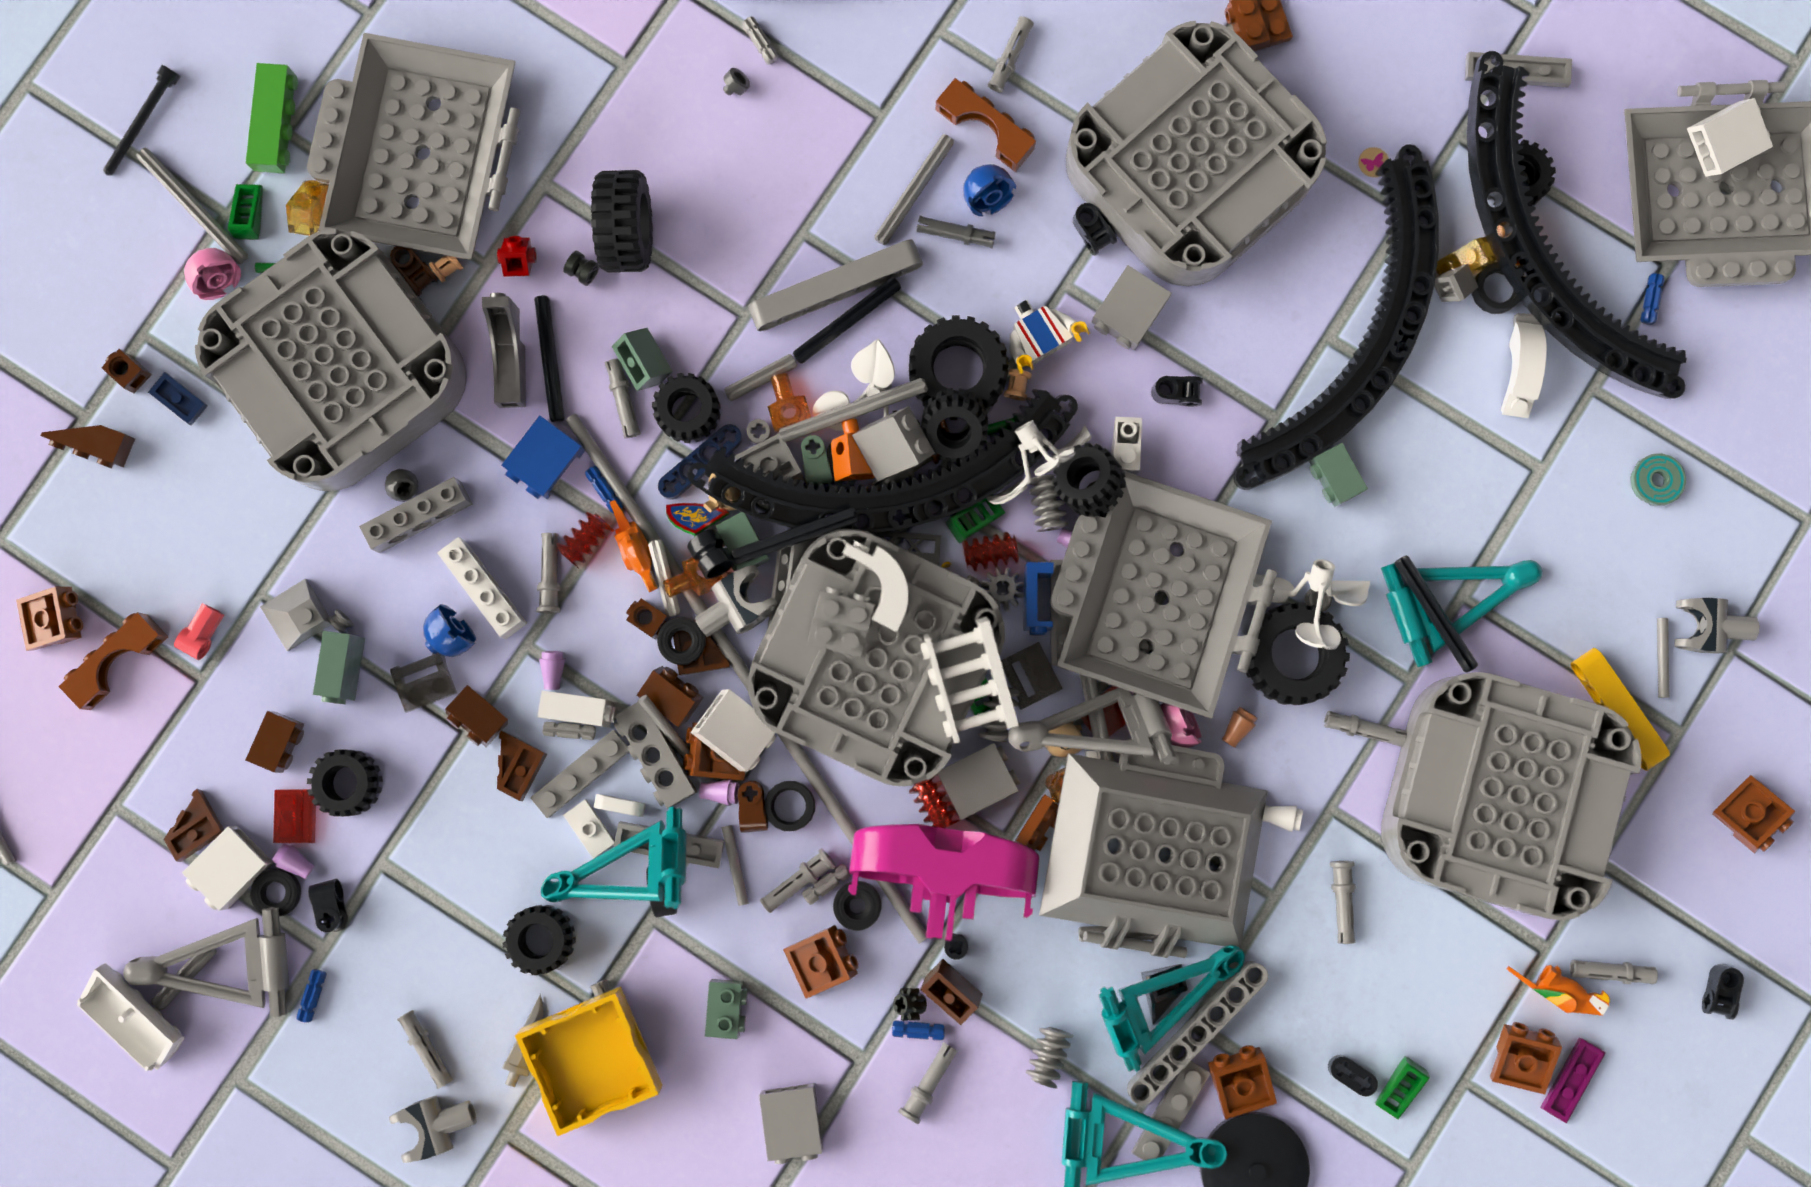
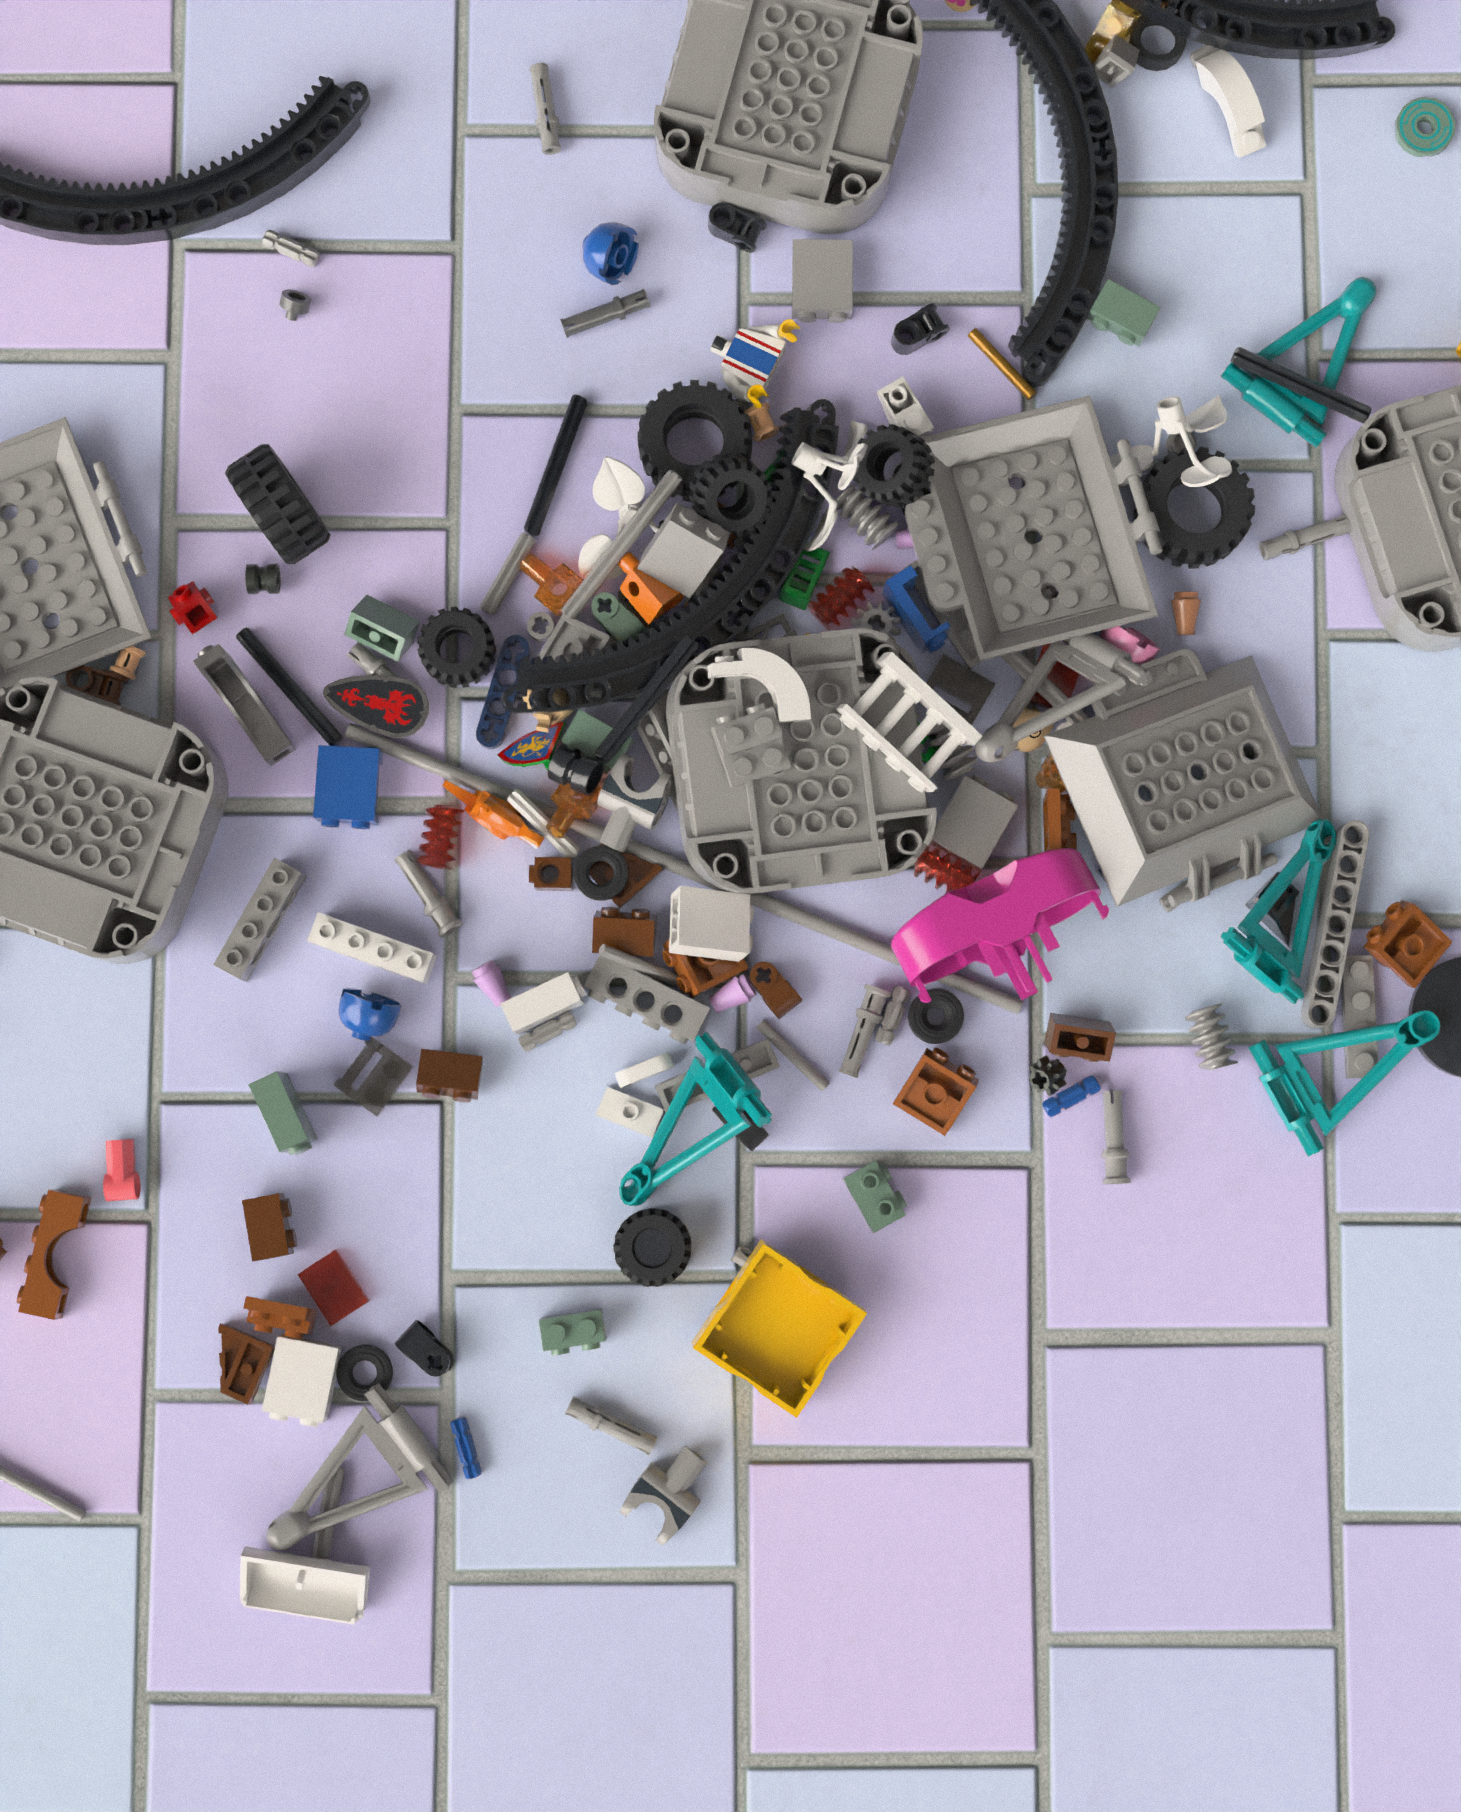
camera: 35 degrees left, 0 degrees up
light grey slope [260,579,331,651] -> none
lavender cone [272,843,315,879] -> none
black tyre [307,749,383,817] -> none
light grey bush [327,609,354,633] -> none
dark grey piece [384,469,419,502] -> none
reddish brown wing [497,731,547,802] -> none
light grey bar [502,993,544,1087] -> none
light grey plate [530,730,629,818] -> none
blue axle [585,466,623,514] -> none
light grey beam [748,239,923,331] -> none
light grey brick [759,1083,823,1164] -> none
black tyre [764,781,815,831] -> none
light grey axle [875,134,954,245] -> none
dark orange arch [936,78,1036,172] -> none
black bush [944,933,968,960] -> none
white cone [1262,805,1303,832] -> none
light grey pin [1330,861,1356,944] -> none
none -> dark orange plate [243,1296,318,1339]
none -> shield [323,676,429,738]
none -> sand green brick [539,1308,607,1356]
none -> pearl gold bar [968,328,1037,401]

